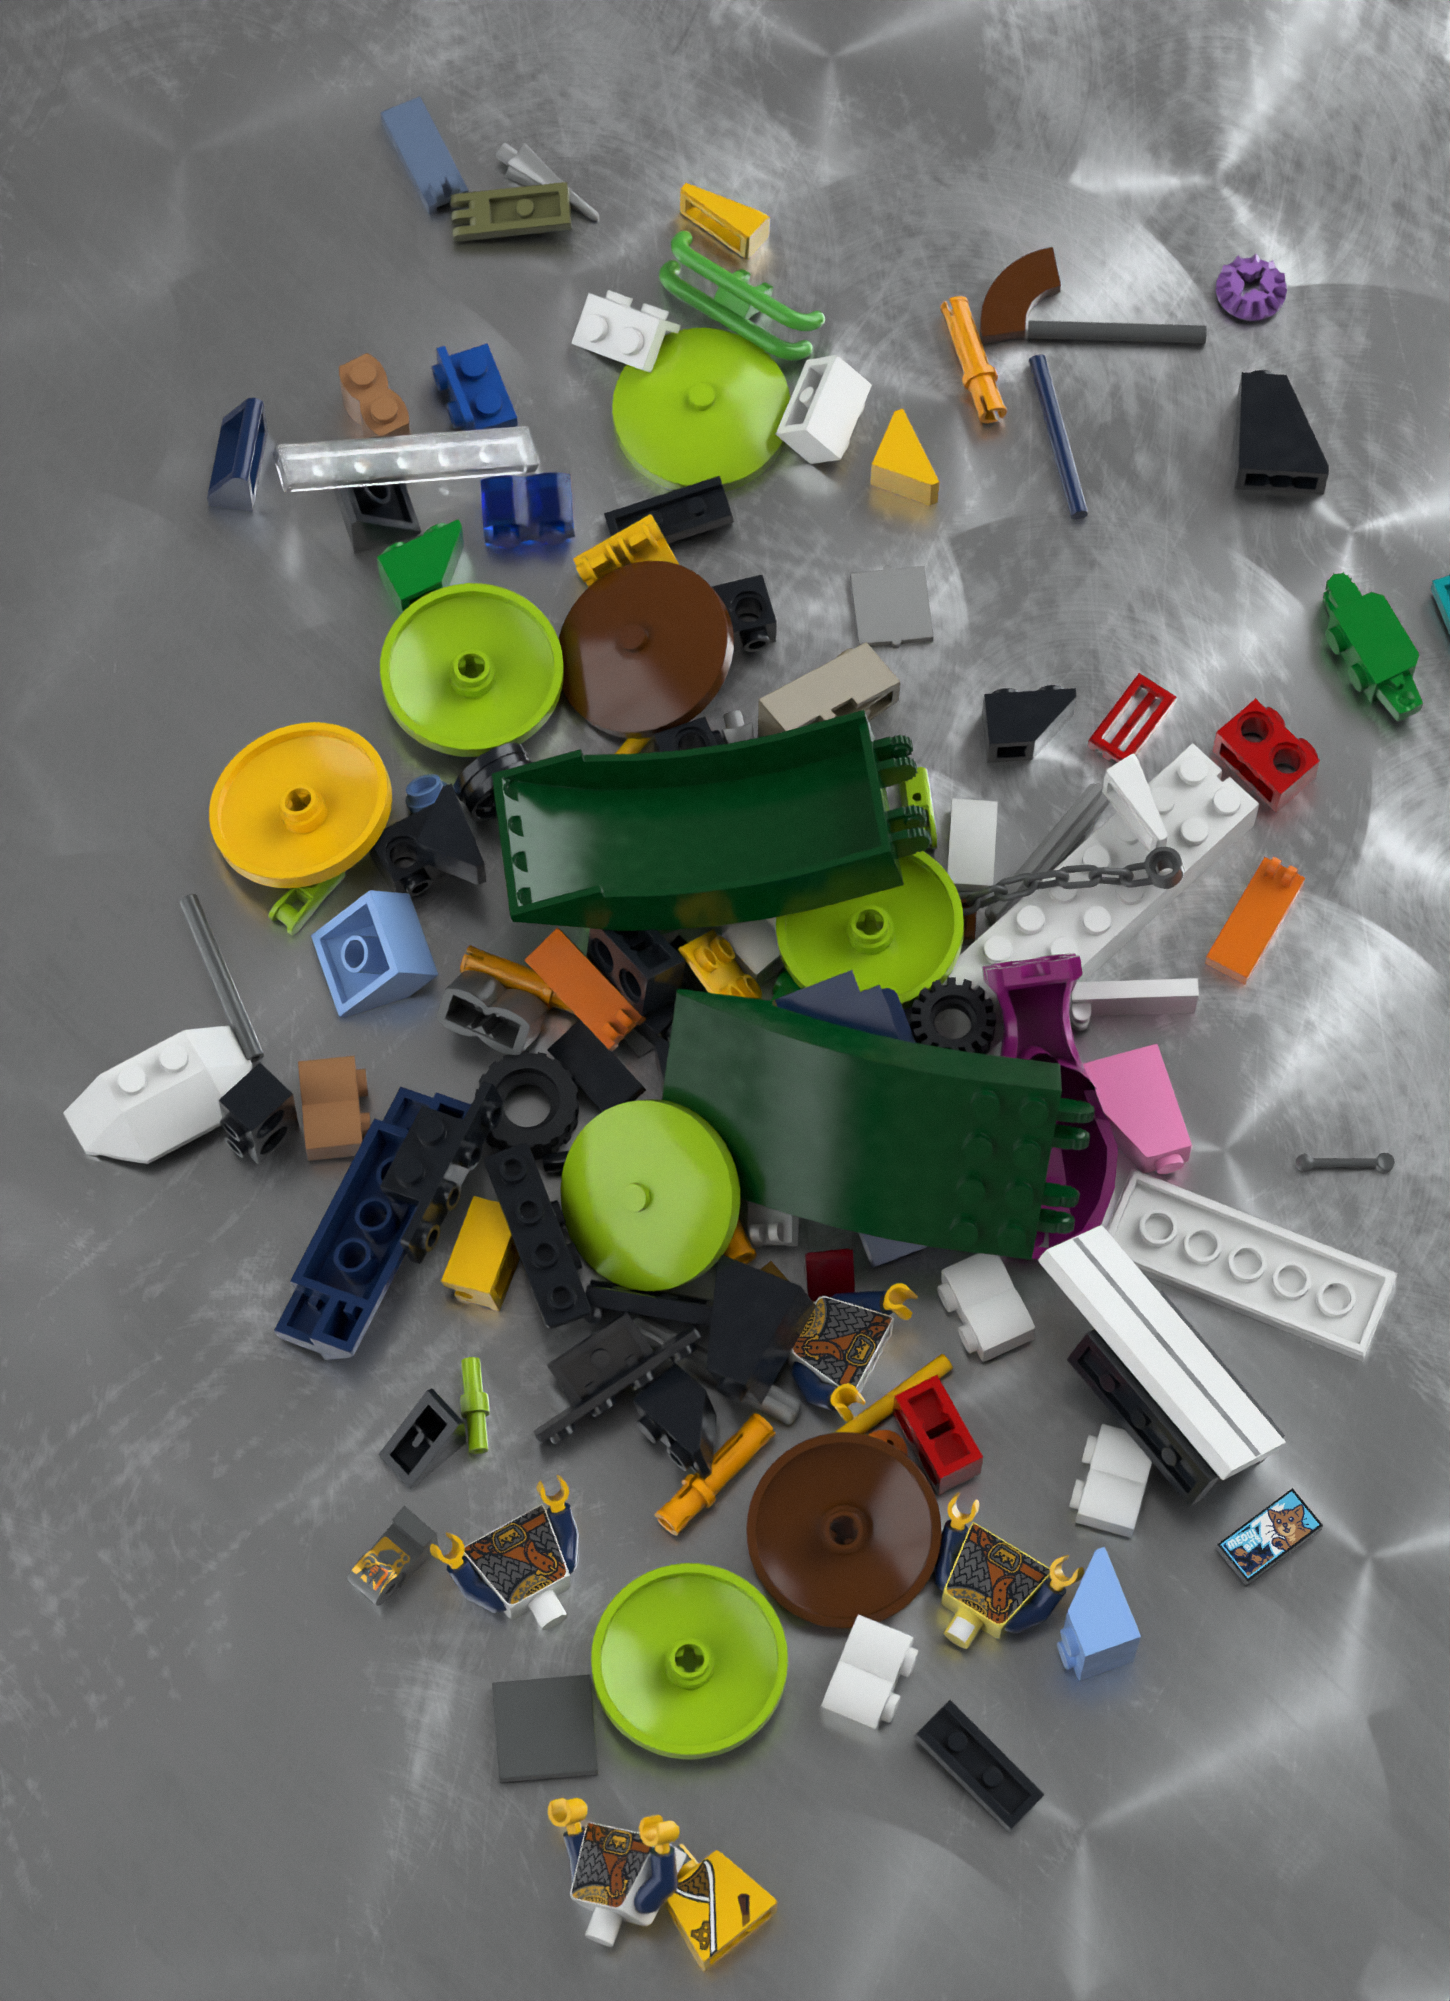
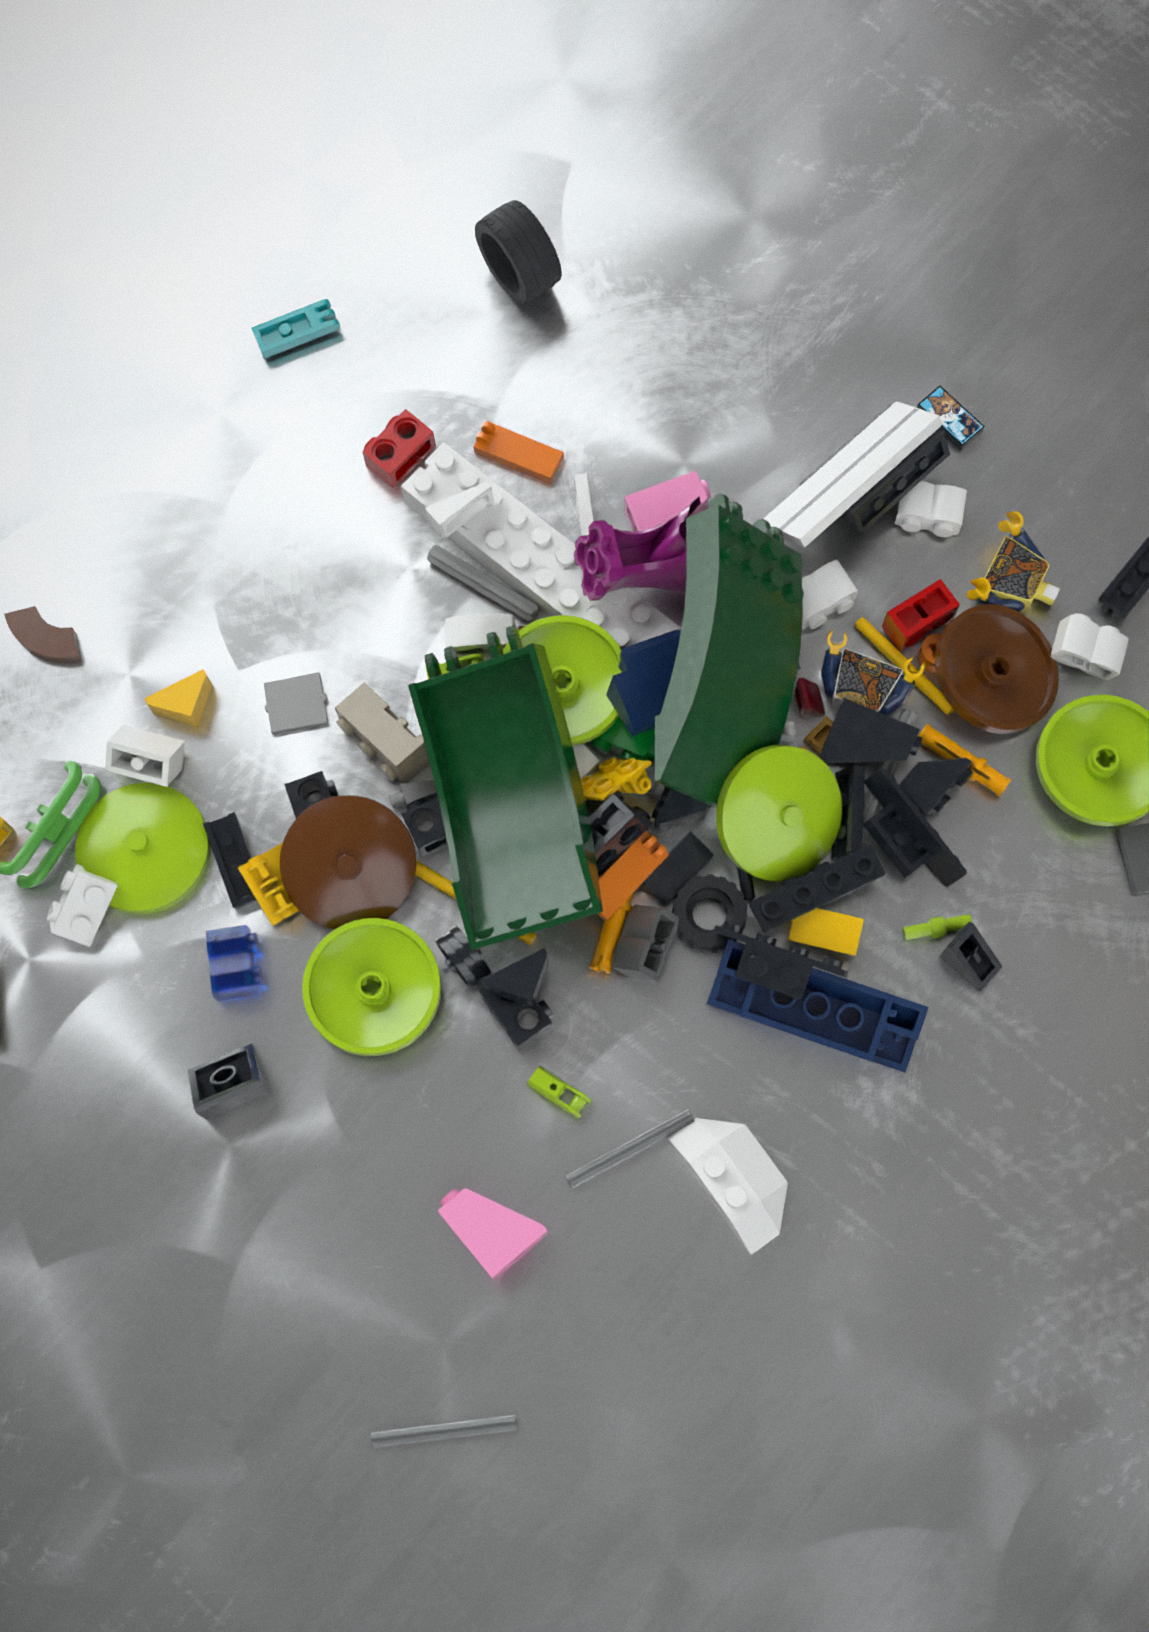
camera: 90 degrees left, 5 degrees up
dark blue tile [207,398,268,512] -> none
yellow dish [209,722,392,888] -> none
black brick [218,1063,299,1164] -> none
clear tile [273,426,540,492] -> none
medium nougat brick [298,1056,371,1161] -> none
light blue slope [311,890,438,1017] -> none
medium nougat brick [339,353,412,455] -> none
dark grey leg [347,1506,439,1606] -> none
green slope [377,519,464,615] -> none
medium blue plate [405,774,448,813] -> none
torso [430,1475,579,1631] -> none
blue bracket [431,343,518,442] -> none
black tyre [910,977,996,1054] -> none
light orange pin [940,296,1007,424] -> none
dark grey piece [958,847,1184,916] -> none
black slope [982,685,1076,763] -> none
dark grey bar [1028,320,1207,343] -> none
dark blue bar [1028,354,1089,520] -> none
light blue slope [1057,1547,1141,1681] -> none
red tile [1087,673,1177,762] -> none
white tile [1106,1169,1398,1362] -> none
medium lavender gear [1216,254,1287,321] -> none
black slope [1234,370,1329,494] -> none
dark grey hinge [1296,1153,1395,1173] -> none
green hinge [1322,572,1423,722] -> none
none -> bright pink slope [438,1188,548,1280]

